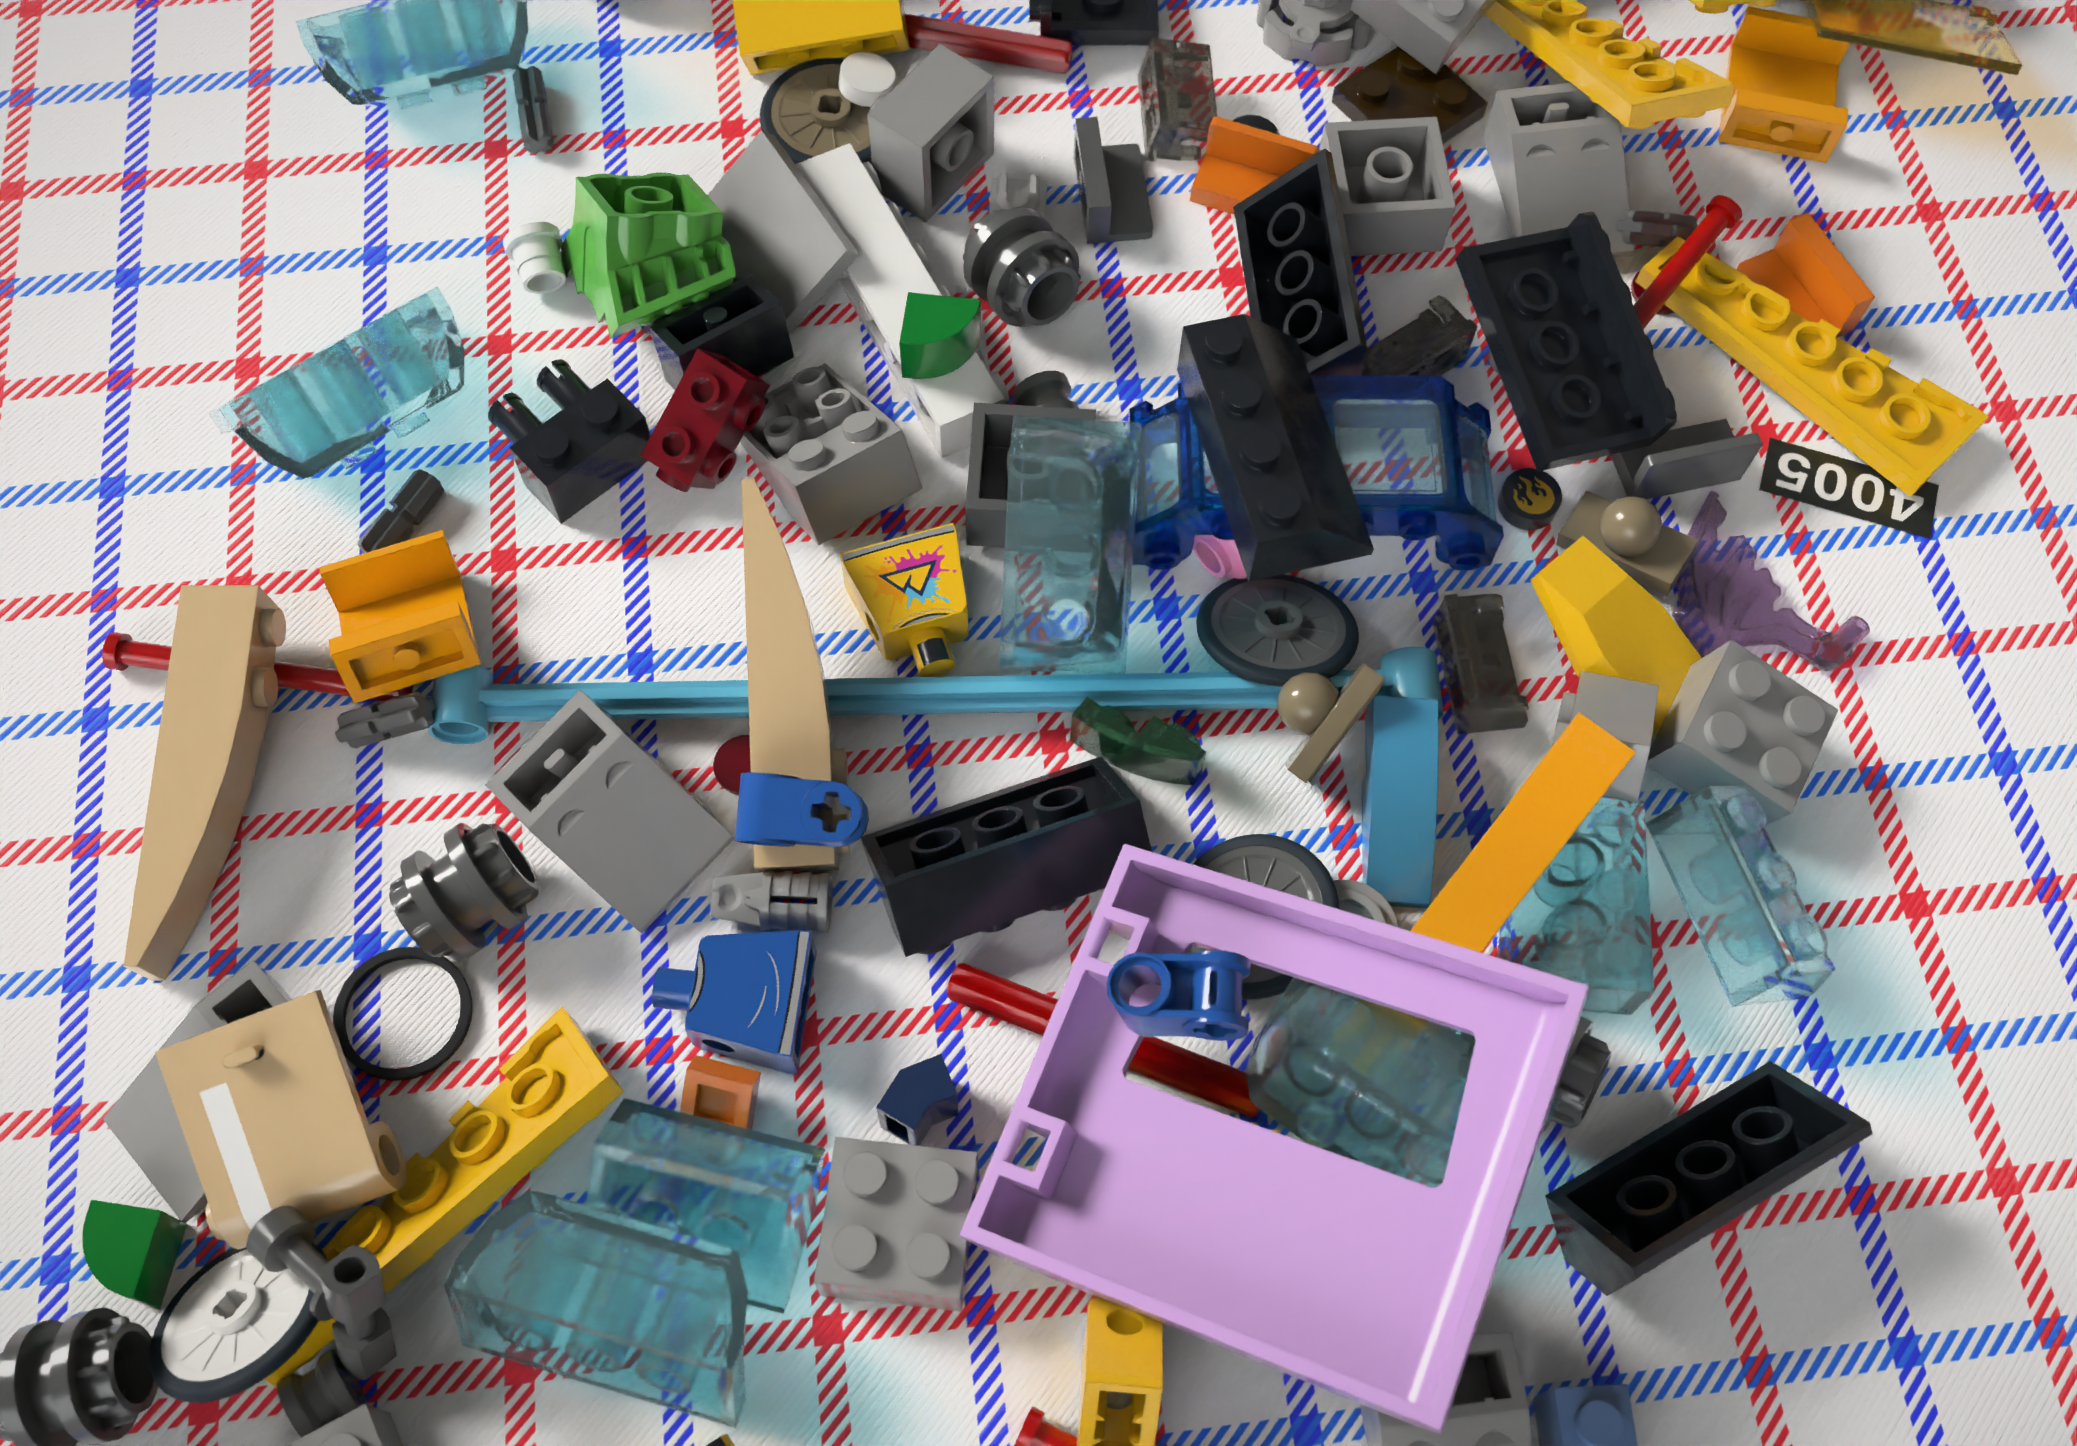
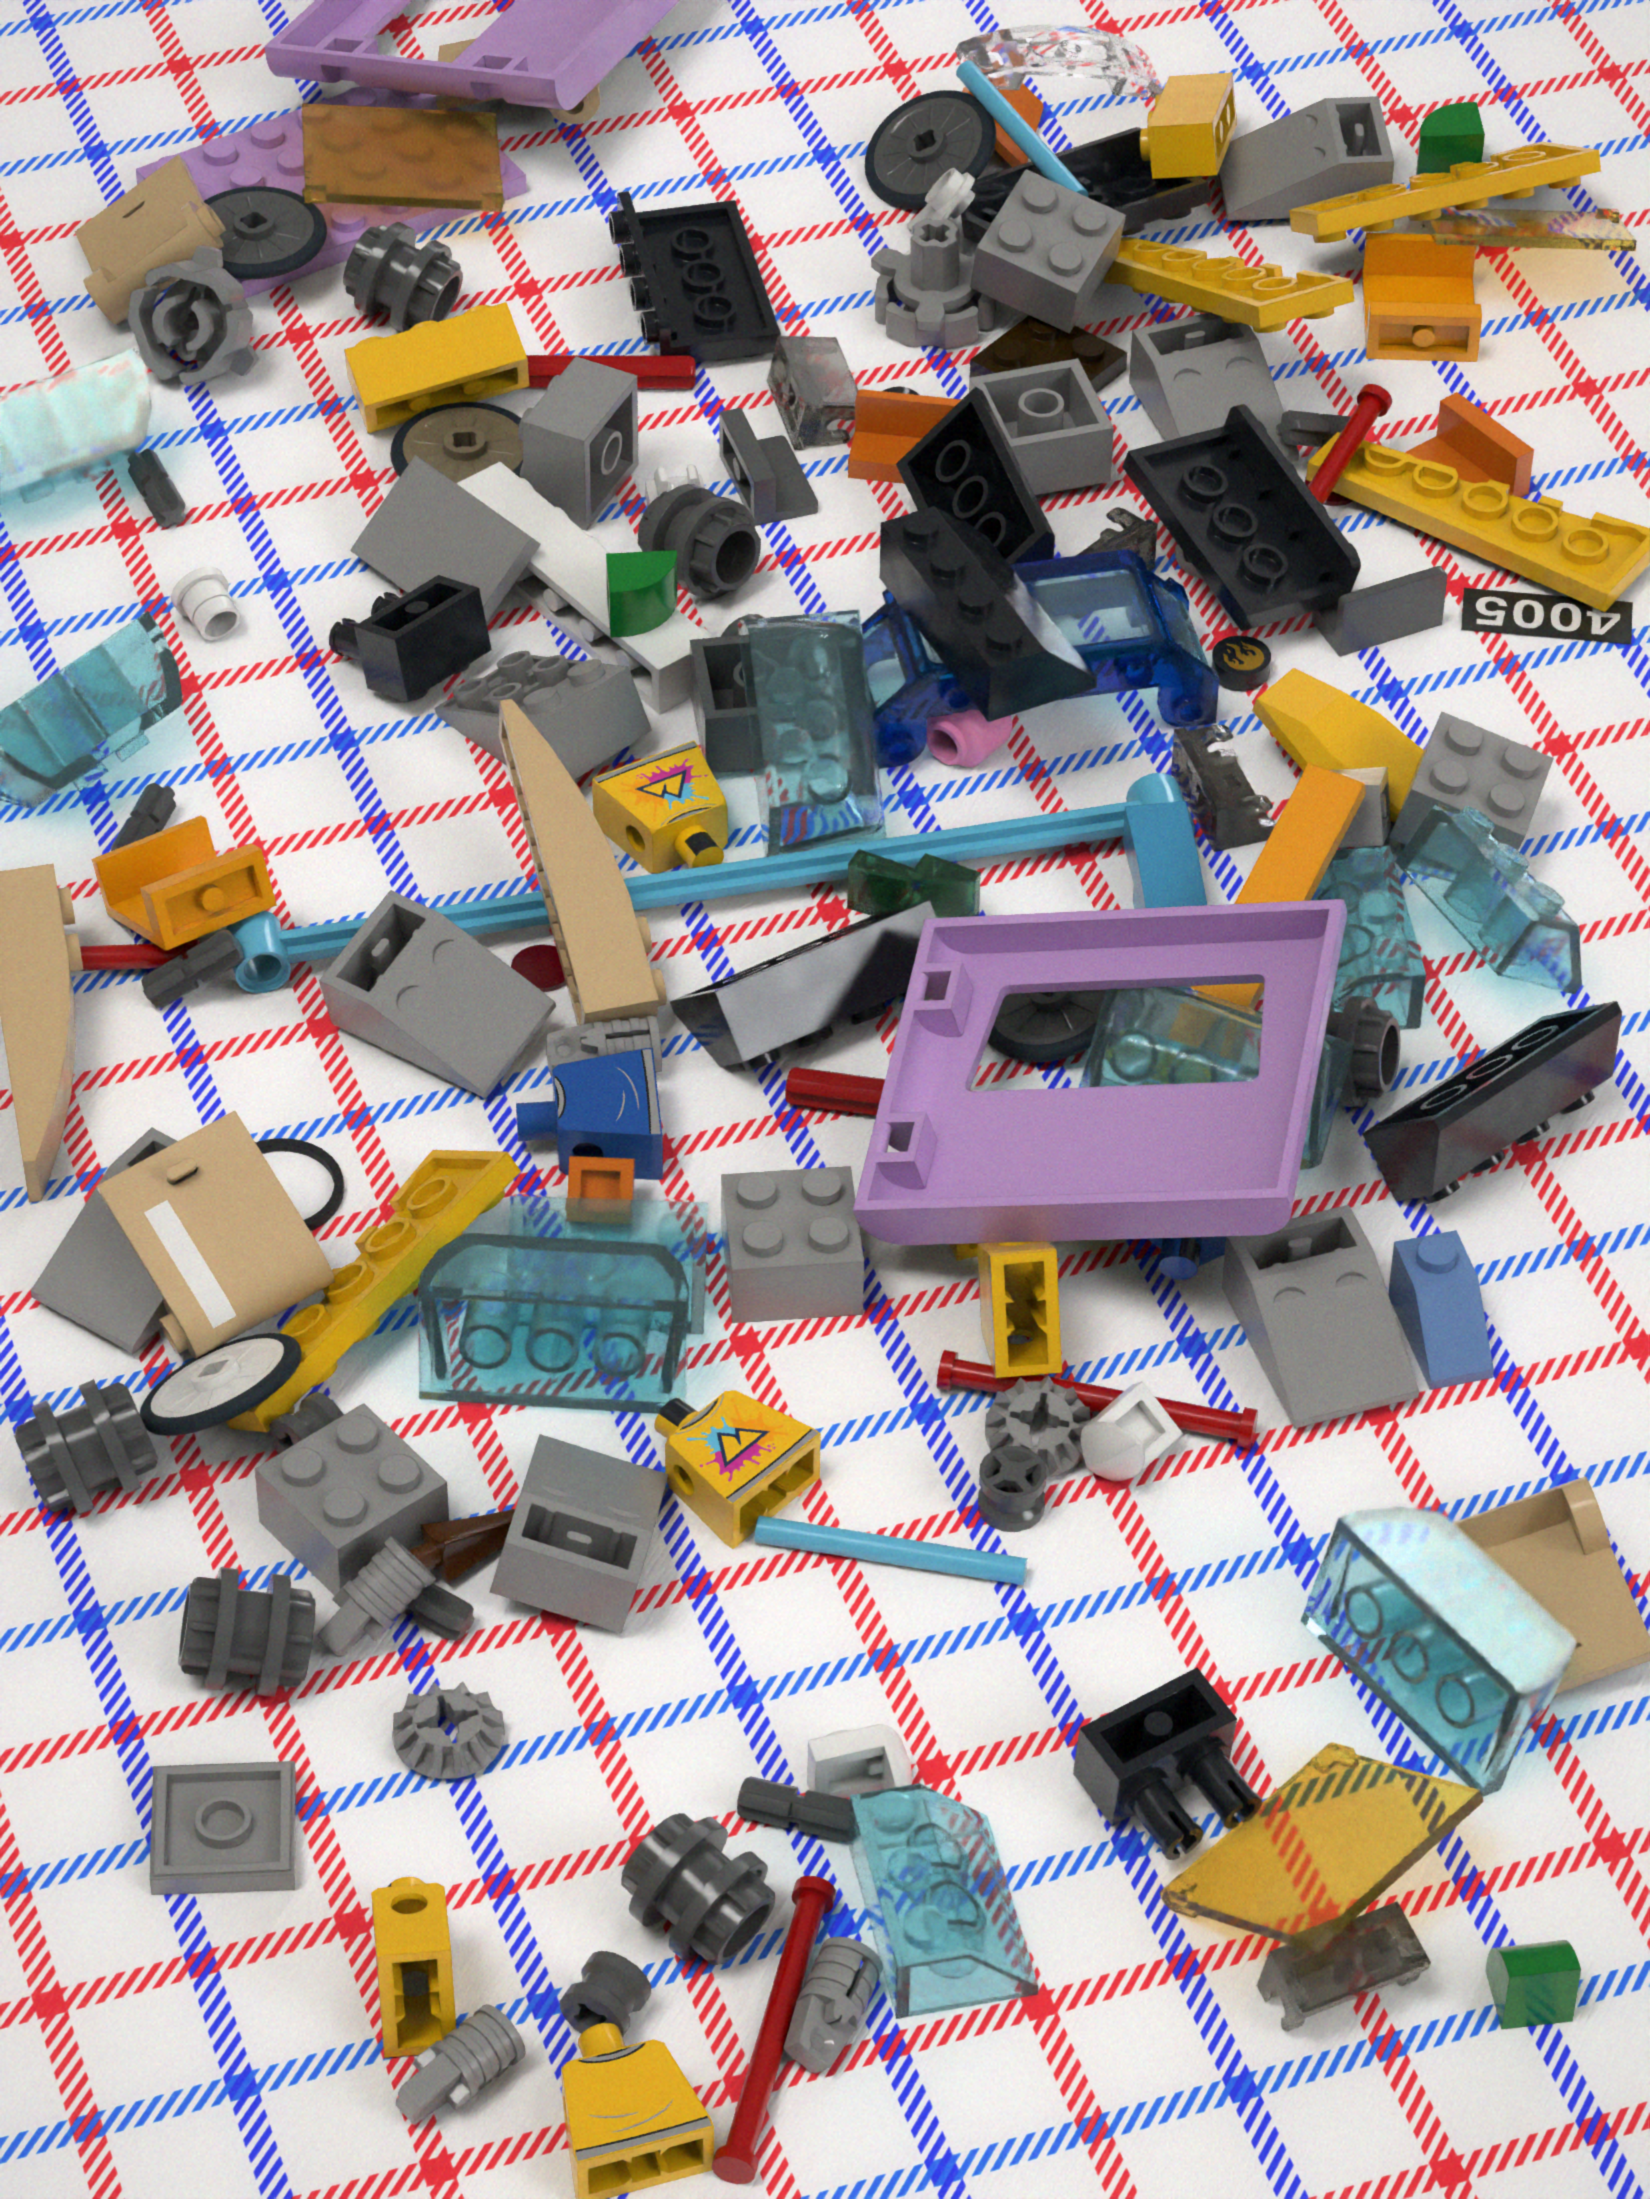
camera: 10 degrees left, 20 degrees down
green brick [82,1199,187,1310] -> none
dark grey bar [246,1205,397,1380] -> none
dark grey piece [389,823,539,958] -> none
black brick [488,359,650,524] -> none
bright green slope [560,172,736,339] -> none
dark red brick [640,348,770,492] -> none
blue piece [735,772,869,847] -> none
white tile [838,52,896,107] -> none
dark blue piece [876,1054,959,1146] -> none
blue piece [1106,950,1251,1041] -> none
dark grey wheel [1196,574,1359,687] -> none
dark tan tile [1277,663,1385,783] -> none
dark tan tile [1556,490,1698,596] -> none
clear purple animal [1672,491,1870,672] -> none

